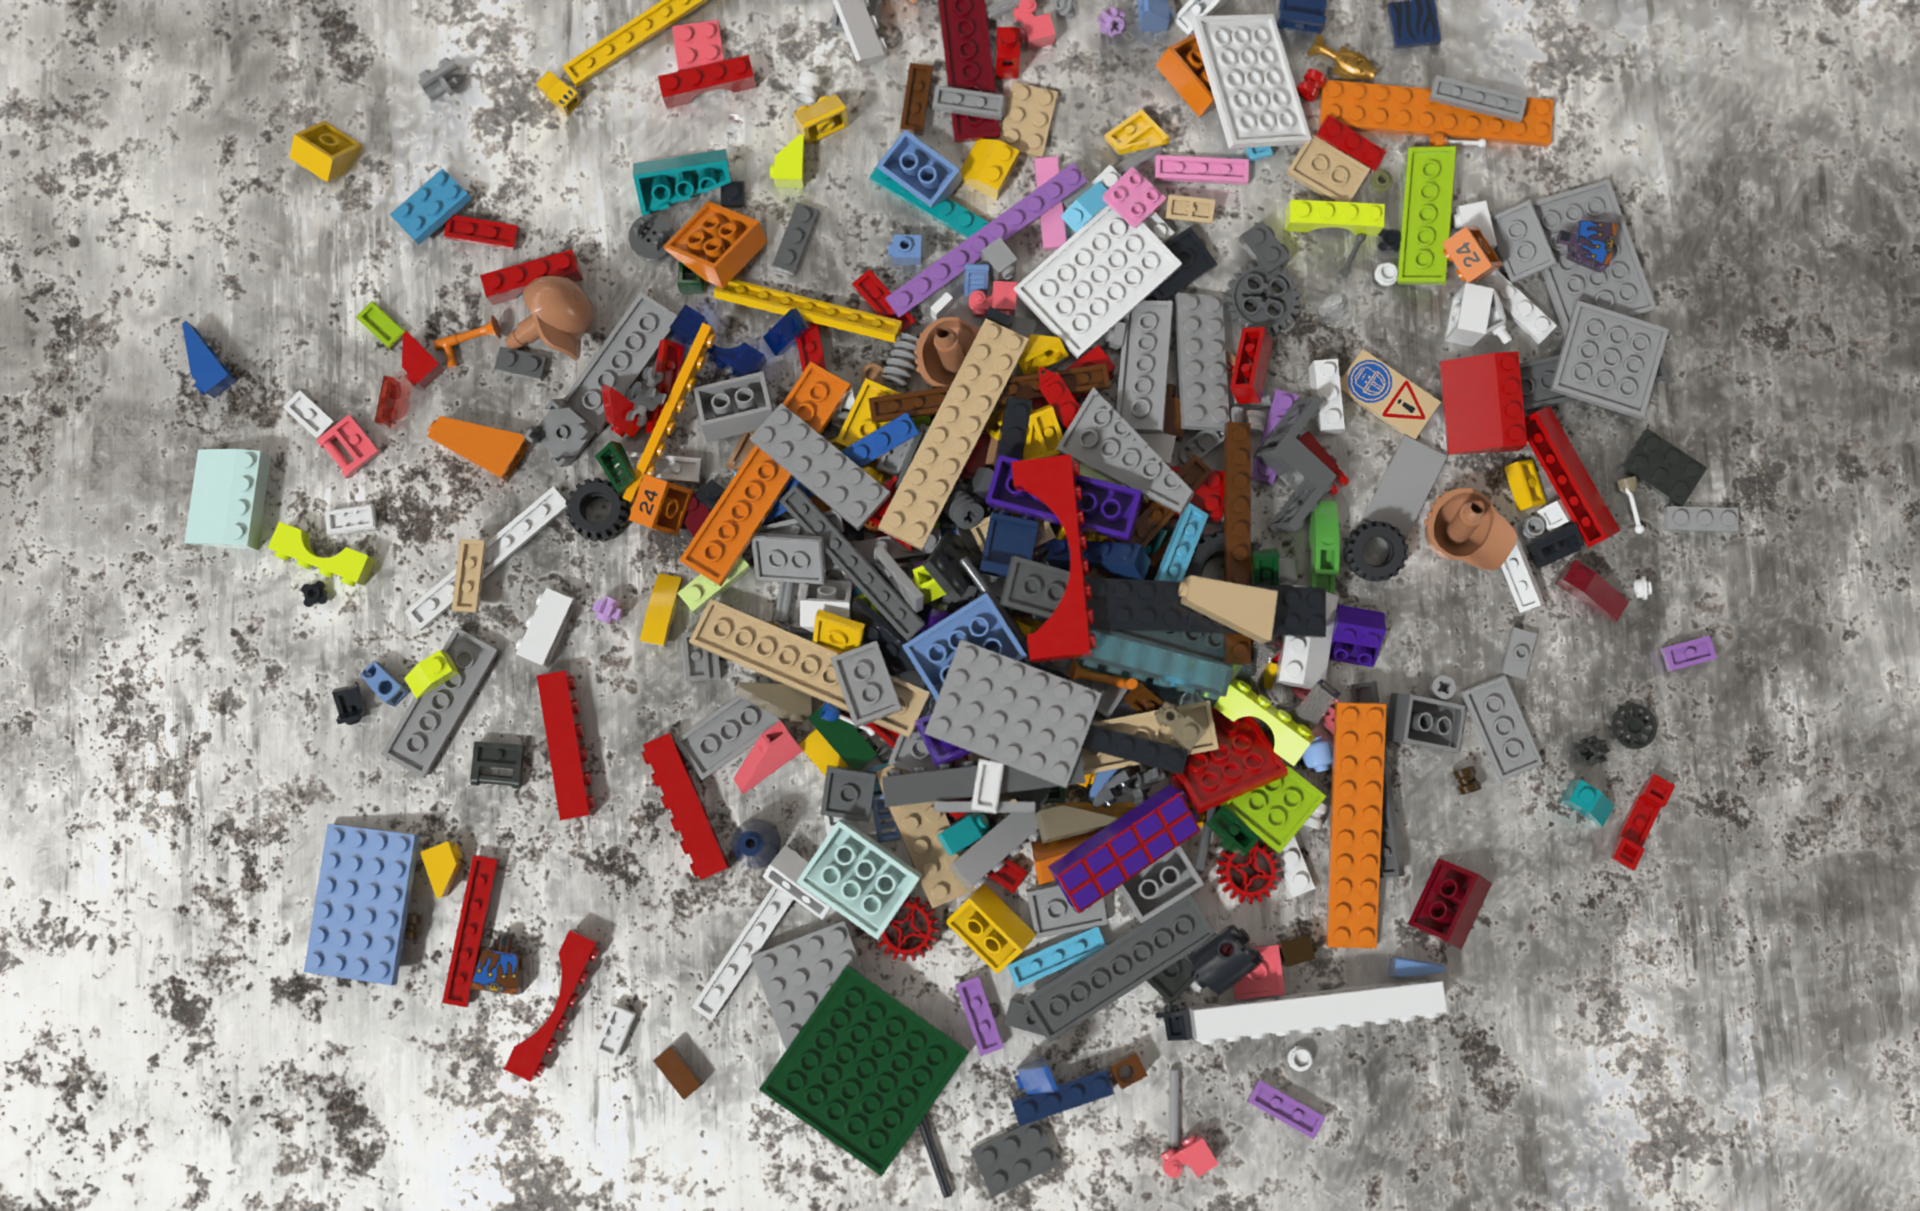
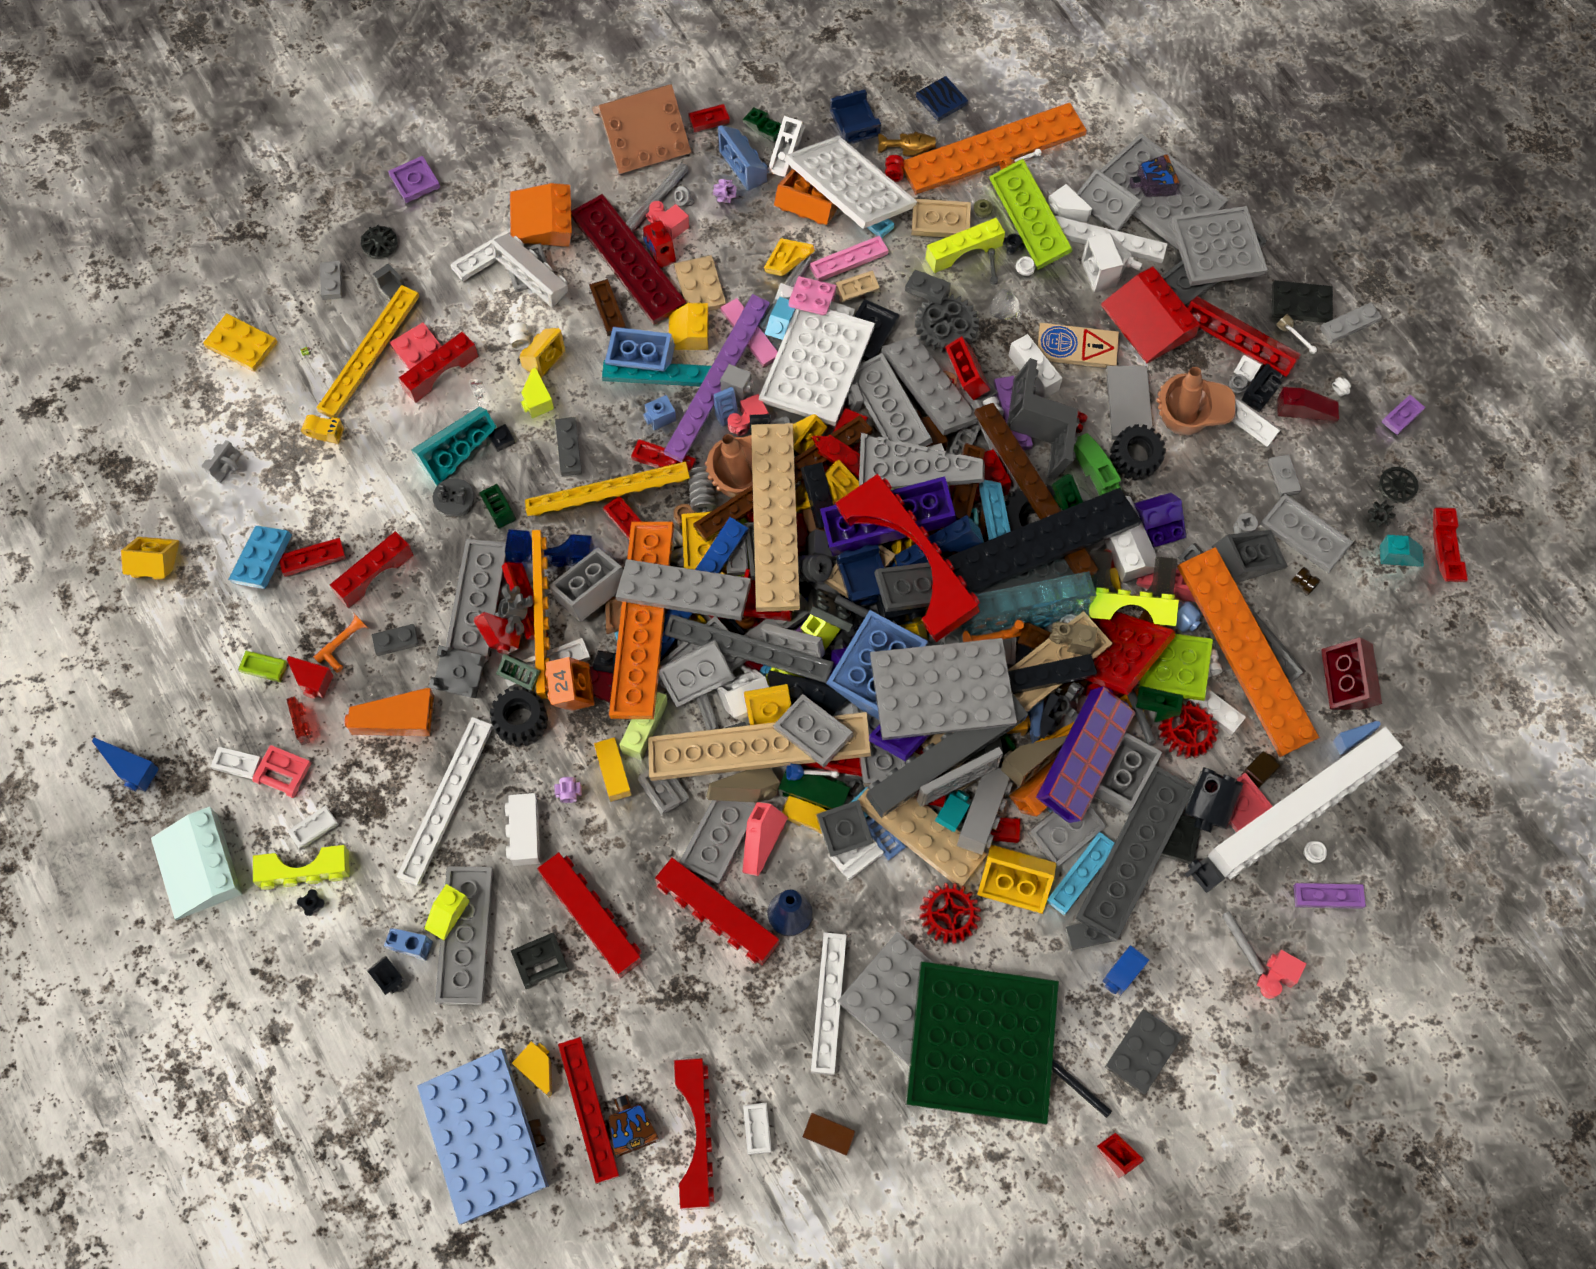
camera: 25 degrees left, 15 degrees down
tan plate [452,538,487,614] -> none
nougat piece [505,276,593,361] -> none
orange slope [663,201,767,288] -> none
clear blue plate [763,308,809,357] -> none
white brick [763,845,832,920] -> none
light aqua slope [796,818,923,940] -> none
white tile [931,293,953,320] -> none
light grey tile [932,85,1005,120] -> none
medium lavender plate [955,976,1004,1056] -> none
white tile [971,759,1004,814] -> none
dark blue arch [1010,1066,1114,1126] -> none
reddish brown brick [1107,1050,1148,1090] -> none
tan slope [1179,576,1278,643] -> none
red plate [1315,114,1387,173] -> none
light grey plate [1429,75,1527,123] -> none
orange brick [1442,226,1503,283] -> none
yellow slope [1504,459,1546,511] -> none

